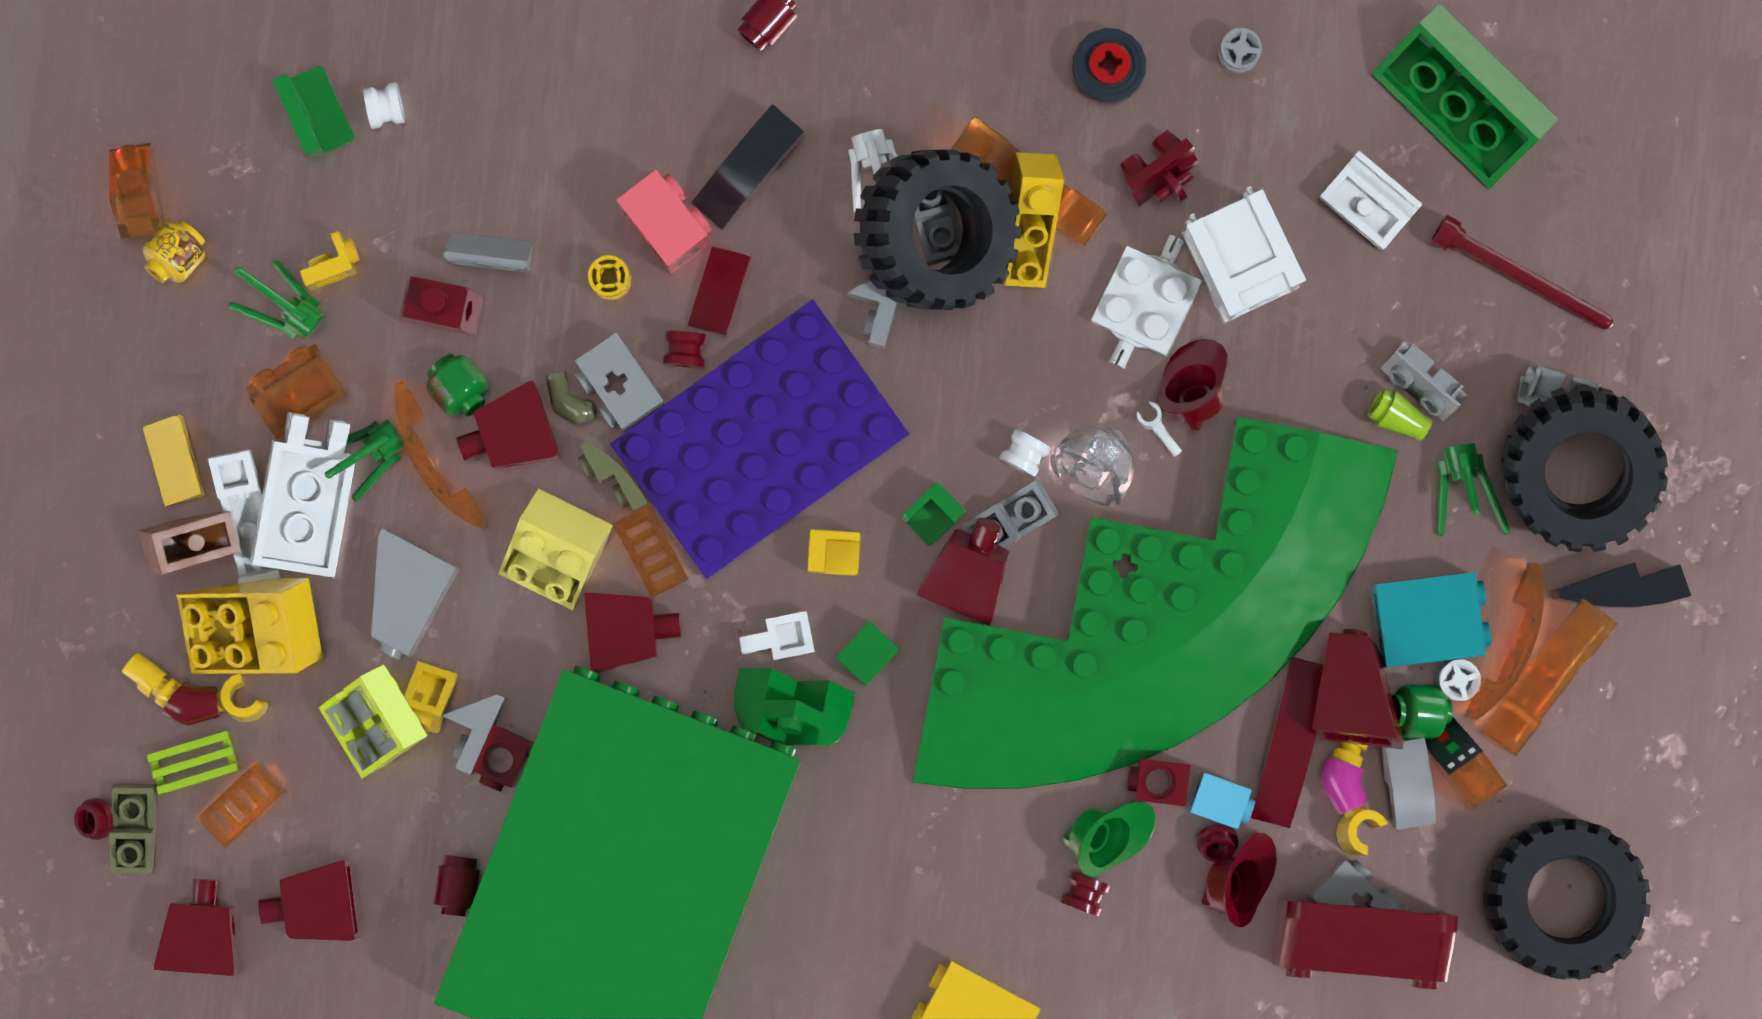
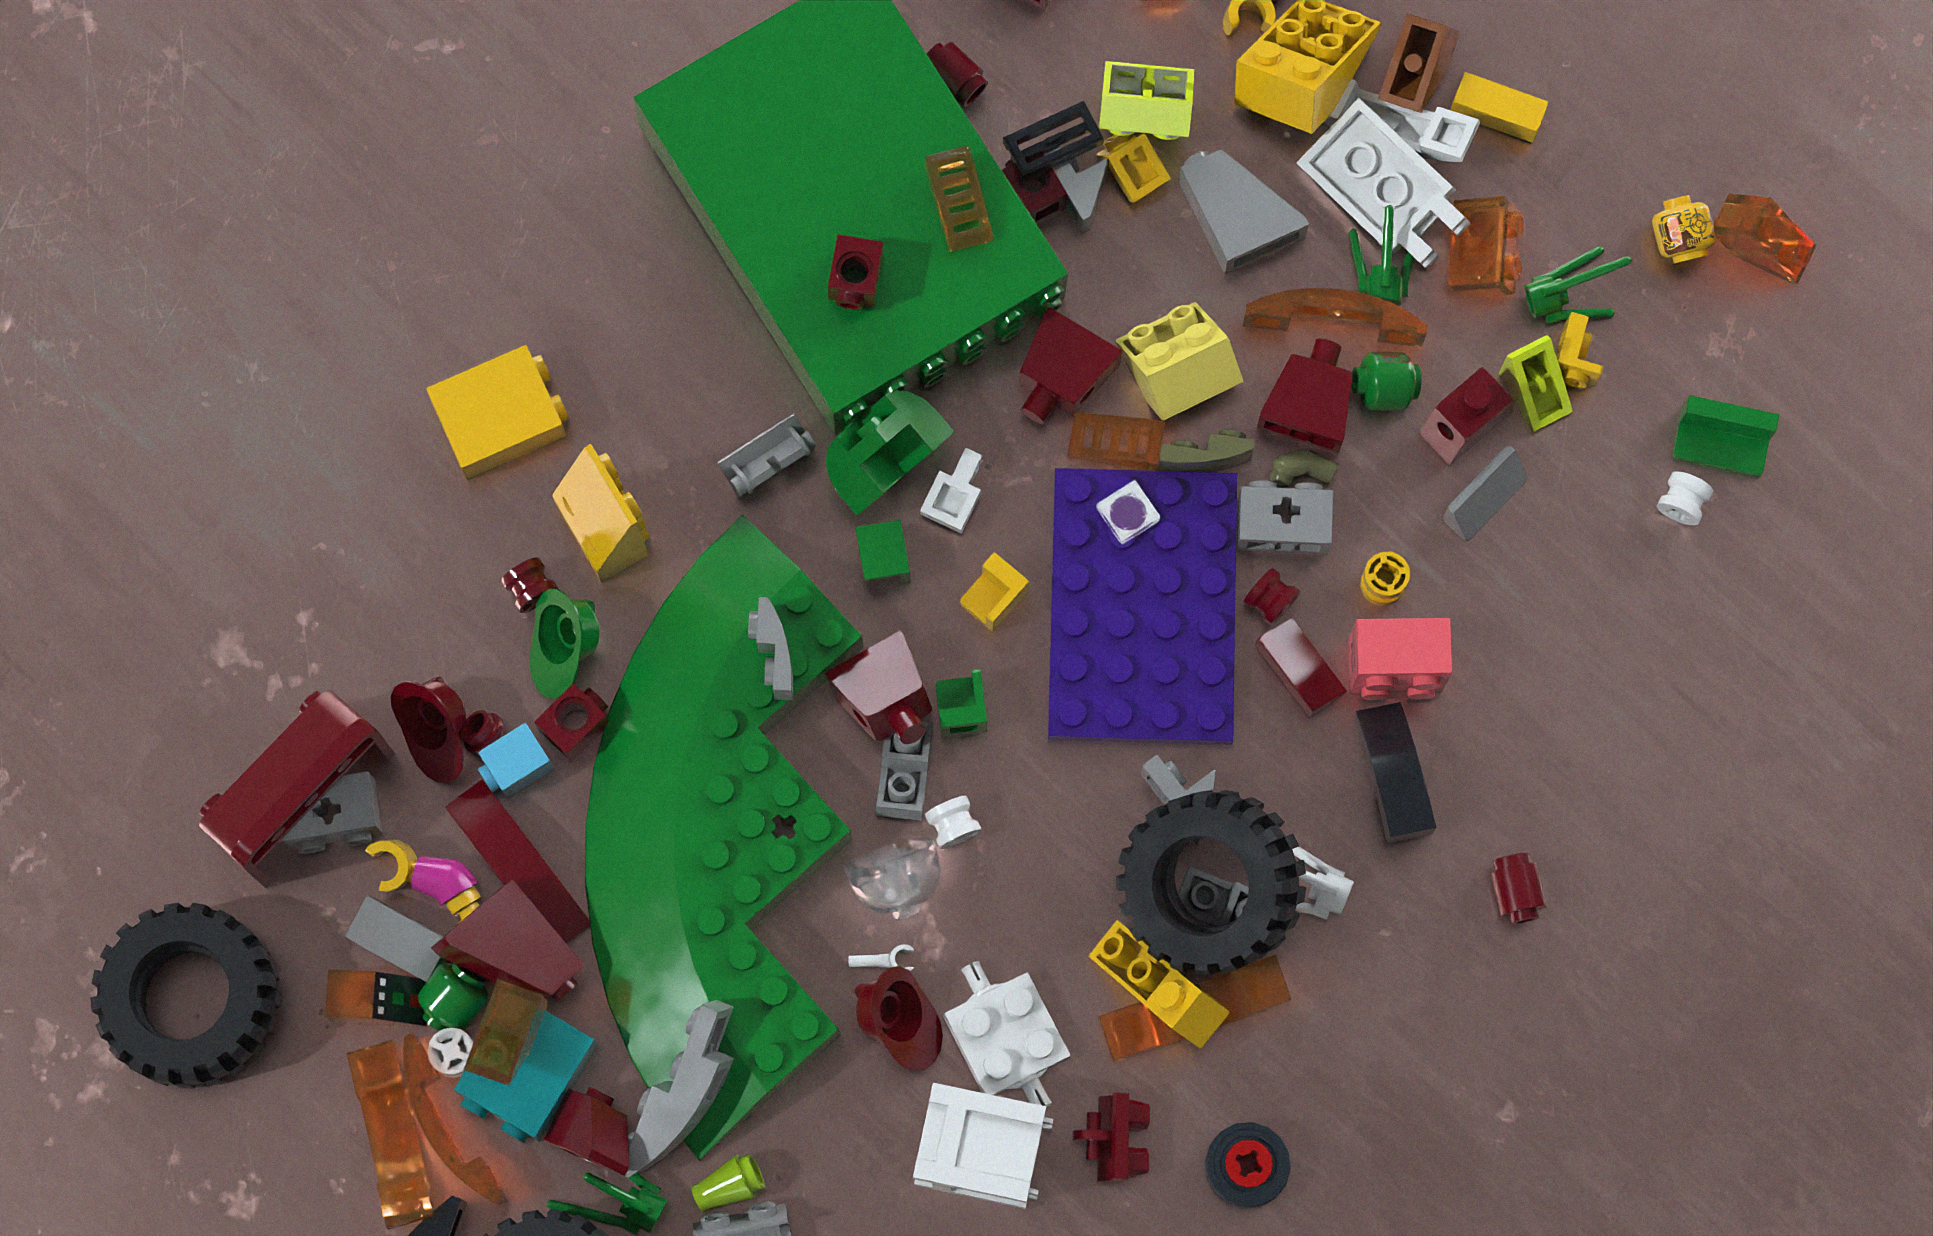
camera: 130 degrees right, 10 degrees down
none -> clear orange slope [463,979,548,1087]
none -> dark red slope [543,1087,629,1176]
none -> yellow slope [552,444,650,583]
none -> light grey slope [625,1000,734,1178]
none -> light grey hinge [718,413,816,498]
none -> light grey slope [748,597,794,700]
none -> dark red brick [828,234,883,310]
none -> clear orange slope [925,146,994,252]
none -> black tile [1003,101,1104,181]
none -> clear tile [1096,480,1160,545]
none -> neon yellow slope [1499,335,1573,432]

